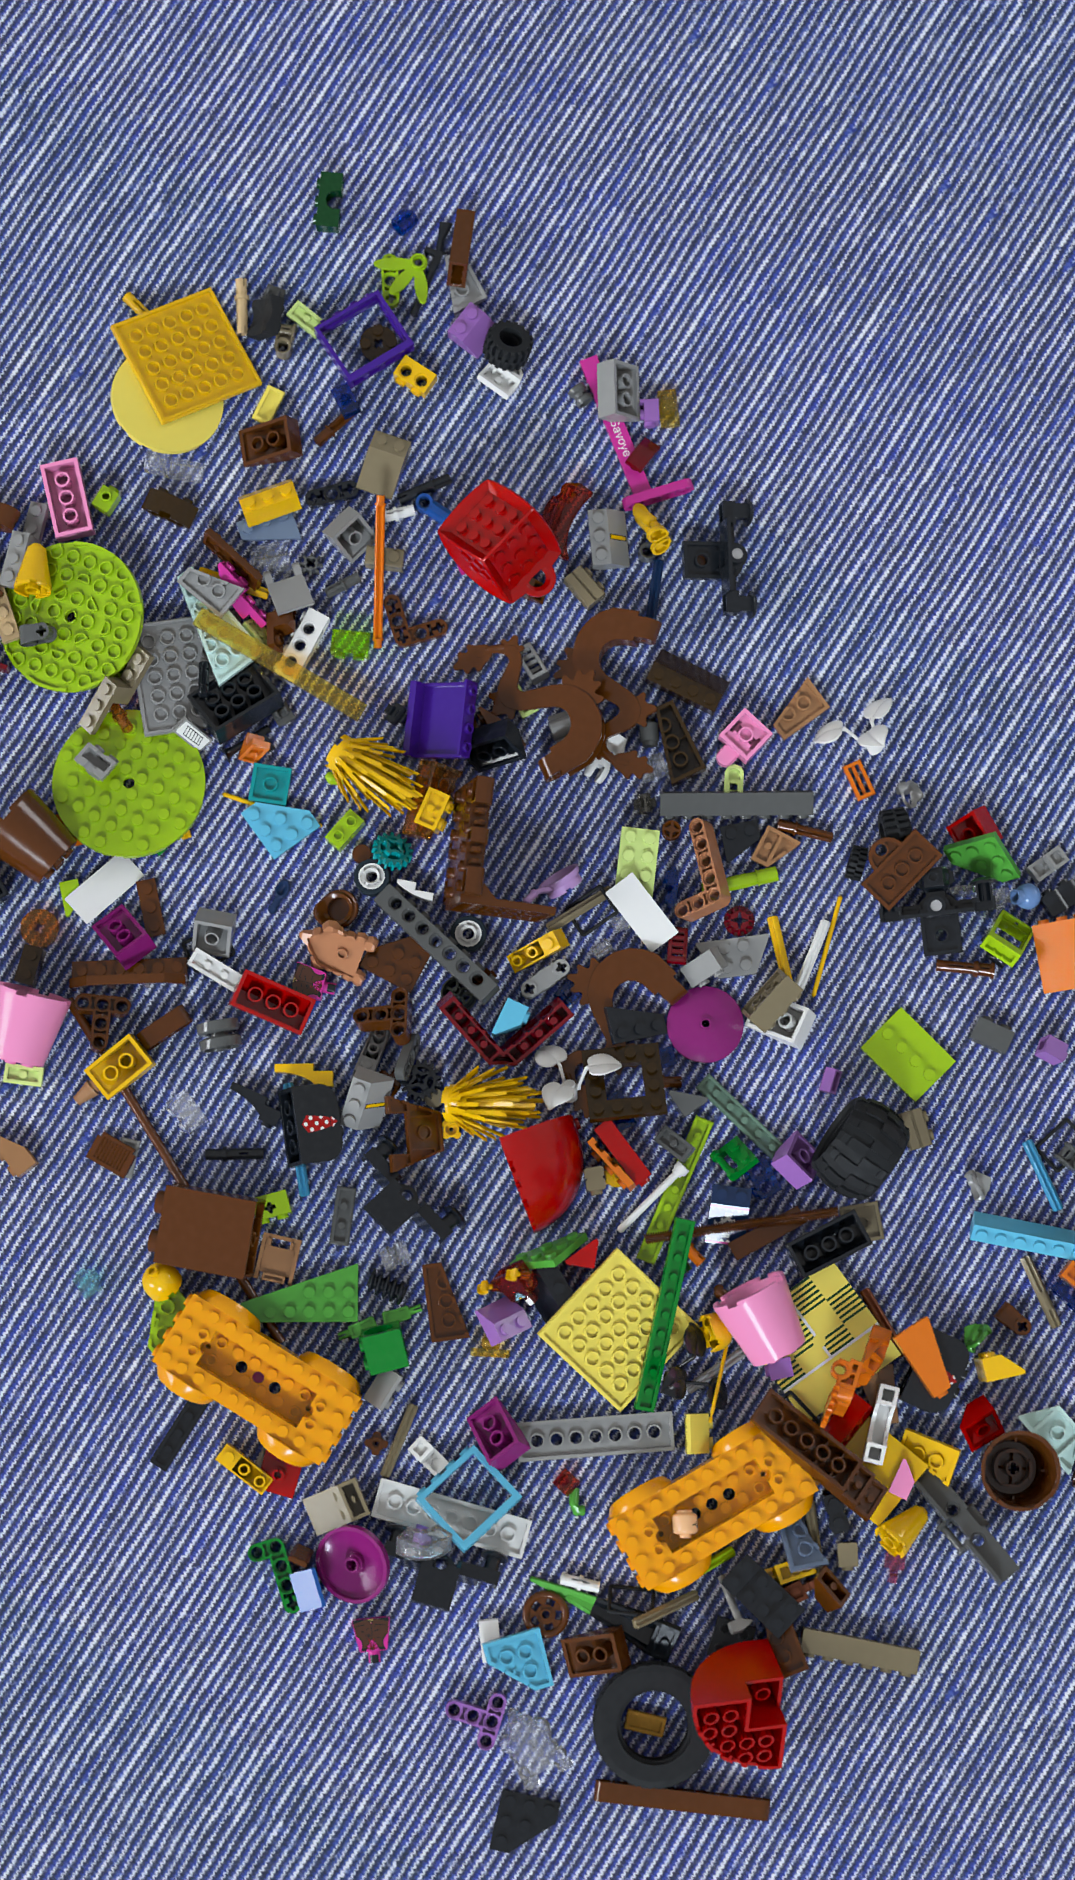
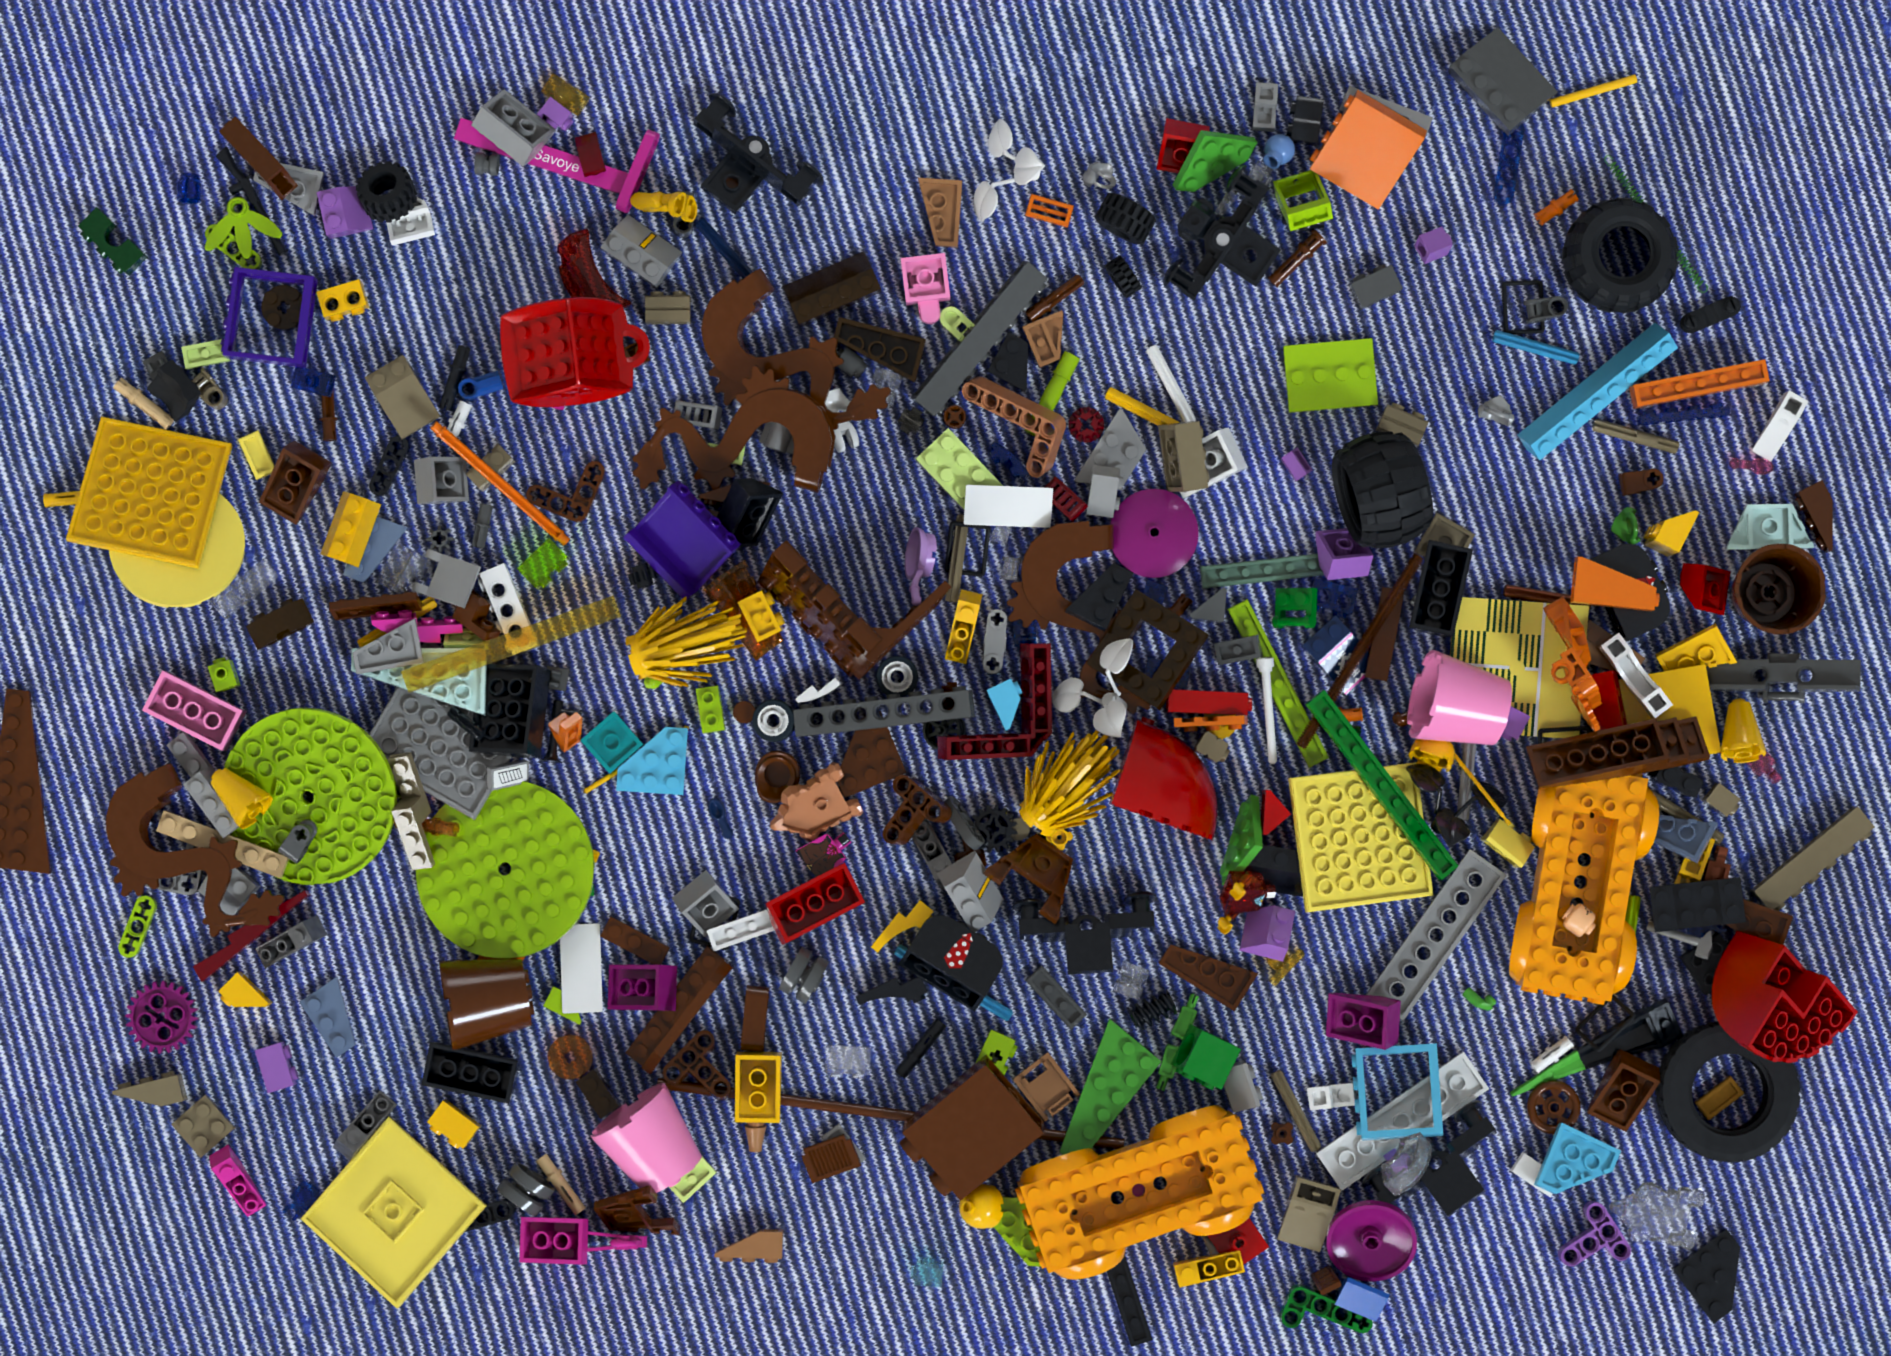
camera: 45 degrees left, 5 degrees up
light grey cylinder [74,742,119,782] -> none
torso [352,1615,391,1663] -> none
teal gear [371,832,413,871] -> none
clear red tile [552,1468,580,1497] -> none
reddish brown beam [593,1779,771,1821] -> none
dark tan axle [632,1590,699,1629] -> none
yellow axle [811,895,842,997] -> none
reddish brown slope [814,1565,851,1613] -> none
reddish brown plate [861,828,943,911] -> none
bright pink tile [888,1458,915,1500] -> none

